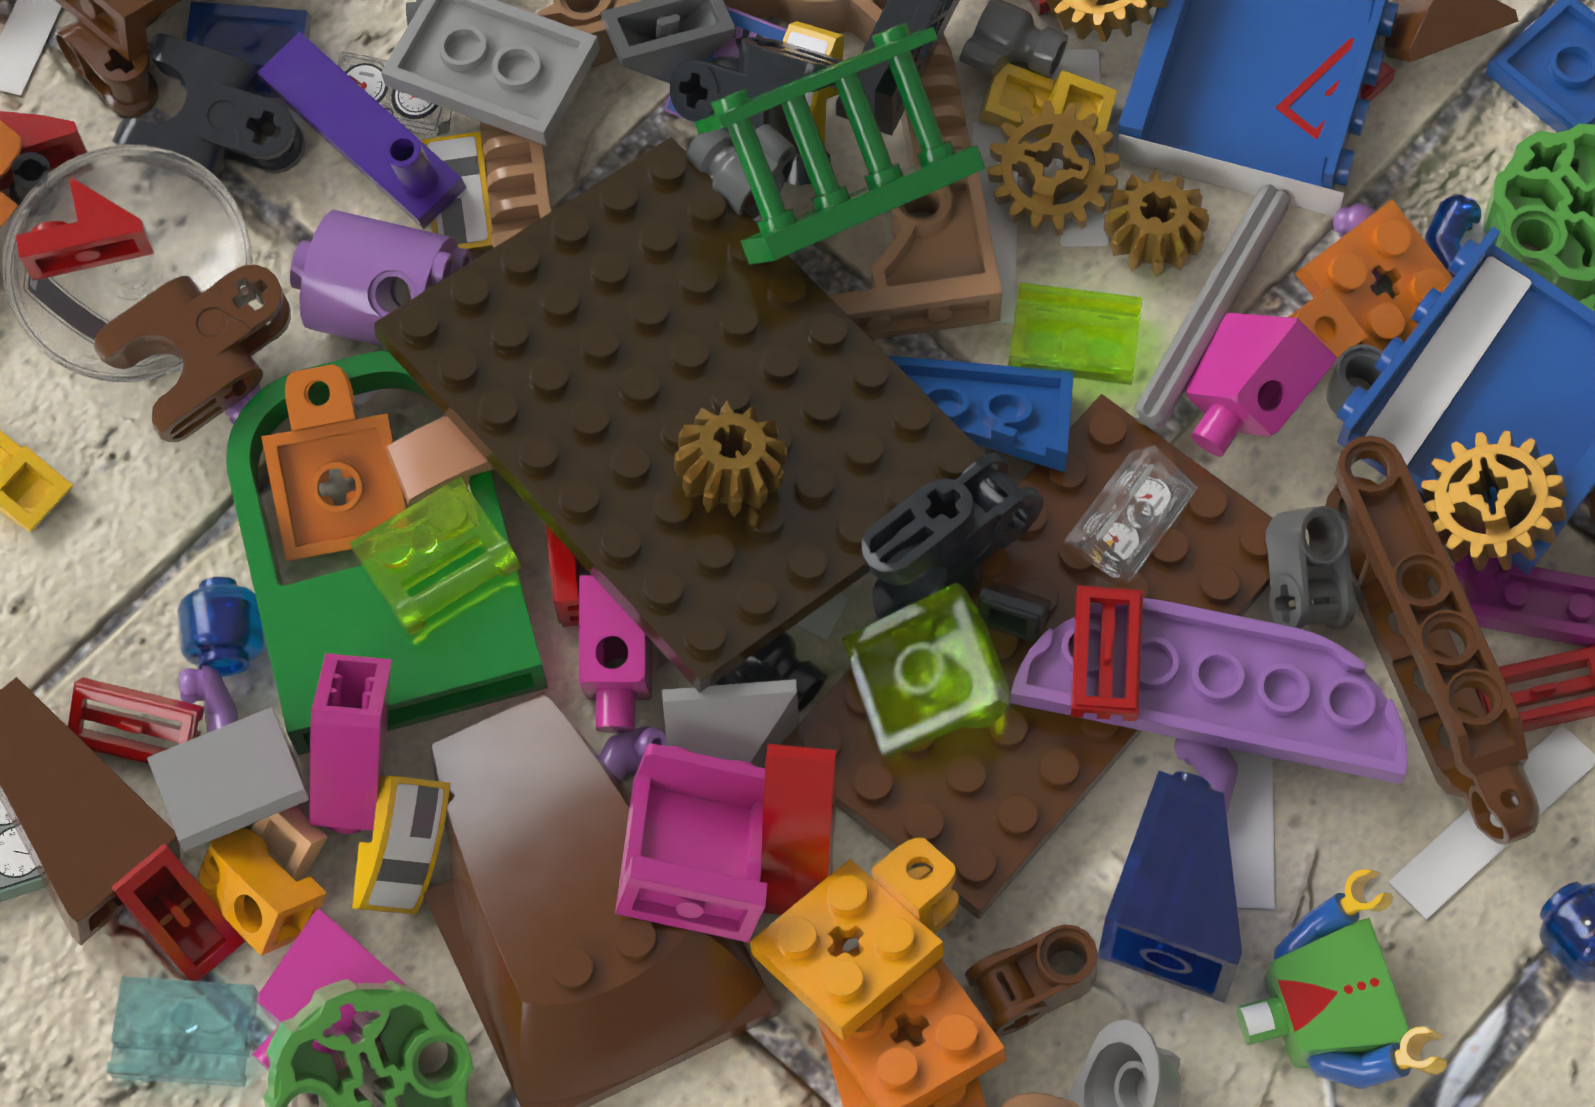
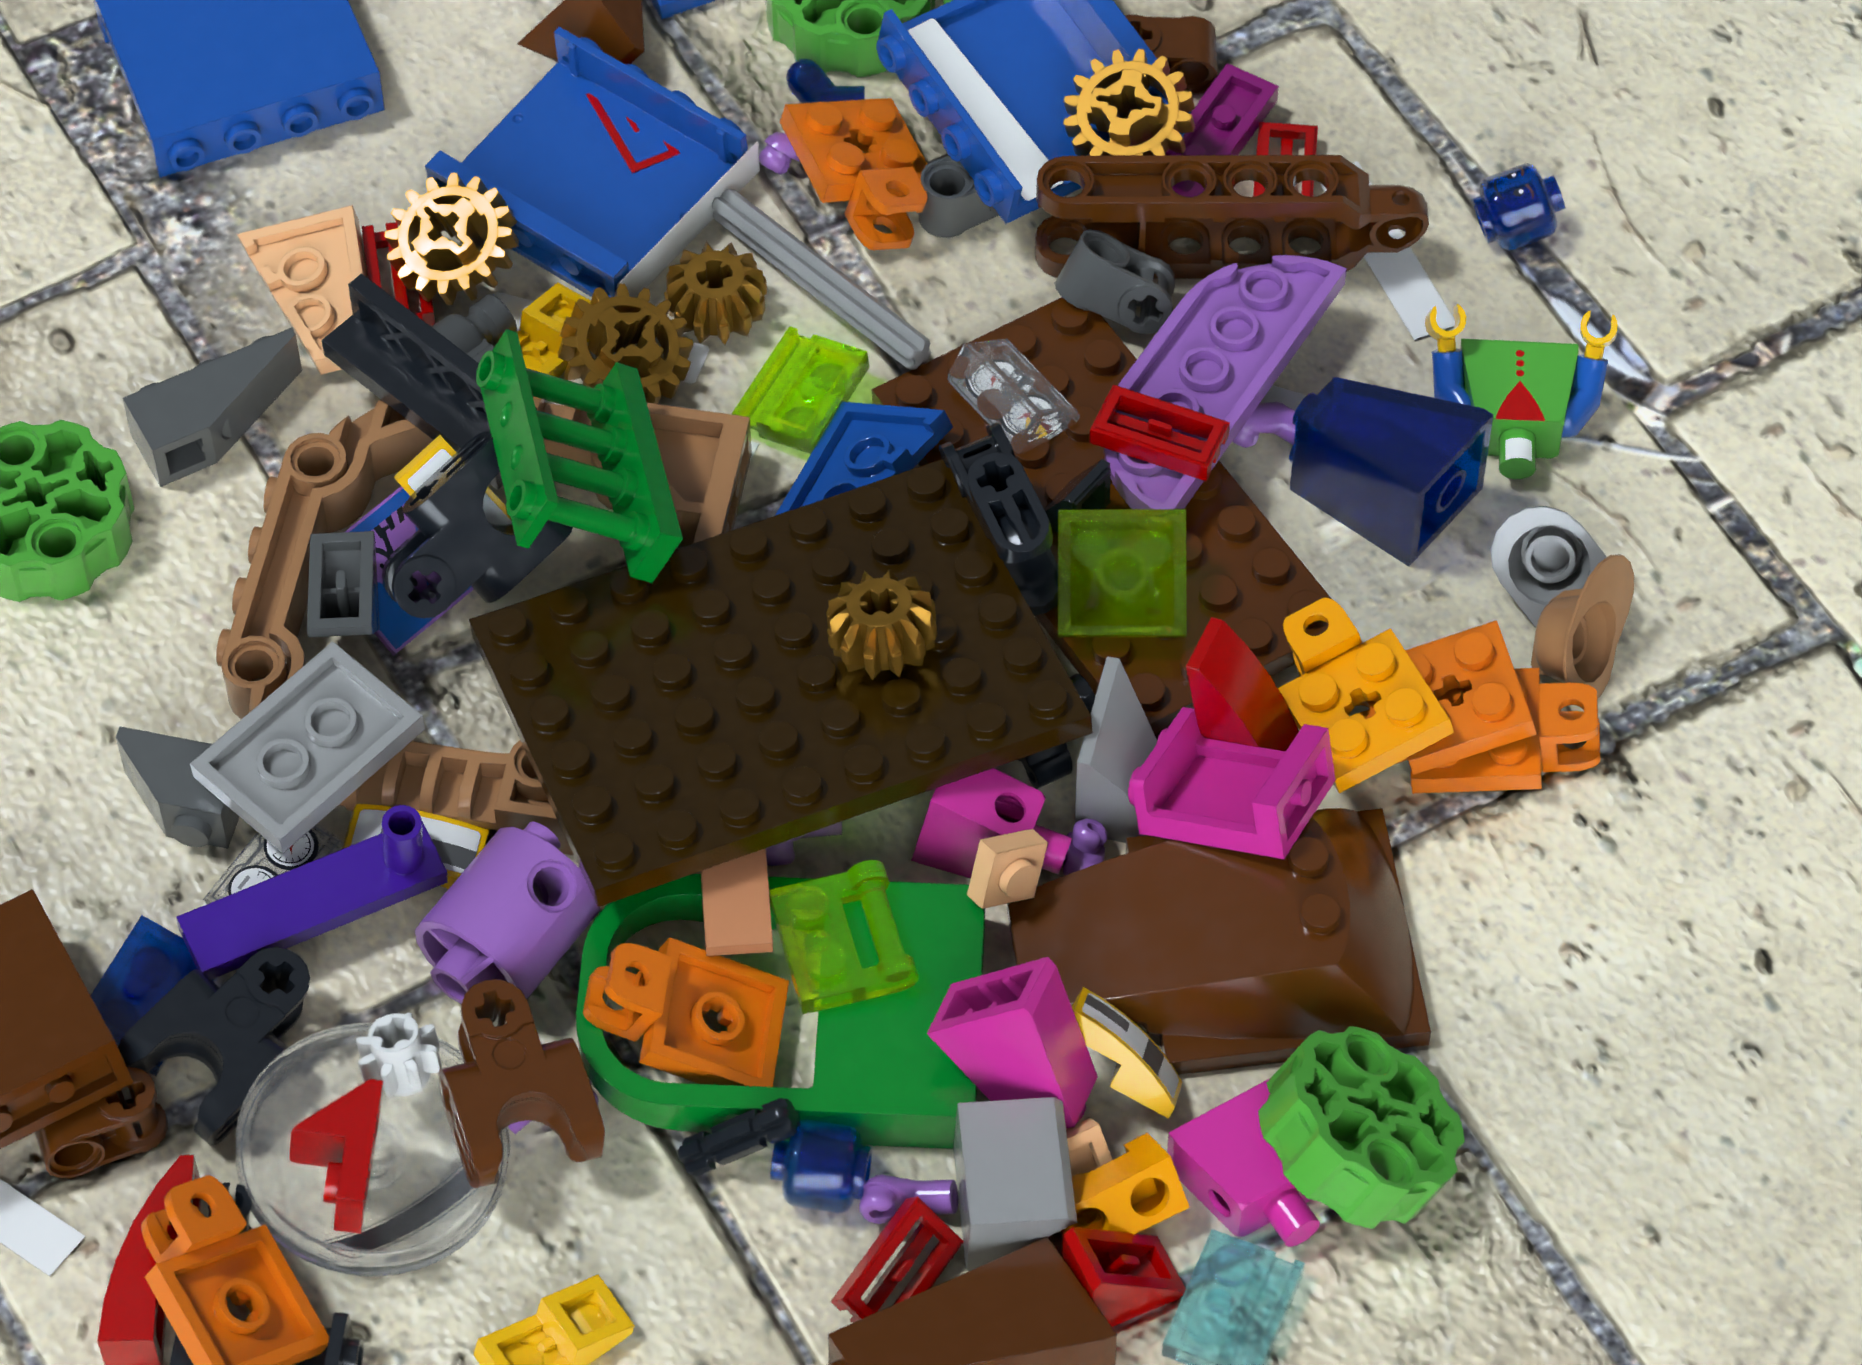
camera: 75 degrees left, 10 degrees down
red tile [546,525,580,627] -> none
dark grey piece [686,124,796,219] -> none
reddish brown piece [964,924,1098,1037] -> none
dark pink torso [1185,313,1337,457] -> none
none -> white gear [356,1012,442,1098]
none -> black axle [677,1098,801,1176]
none -> light nougat plate [967,829,1048,909]

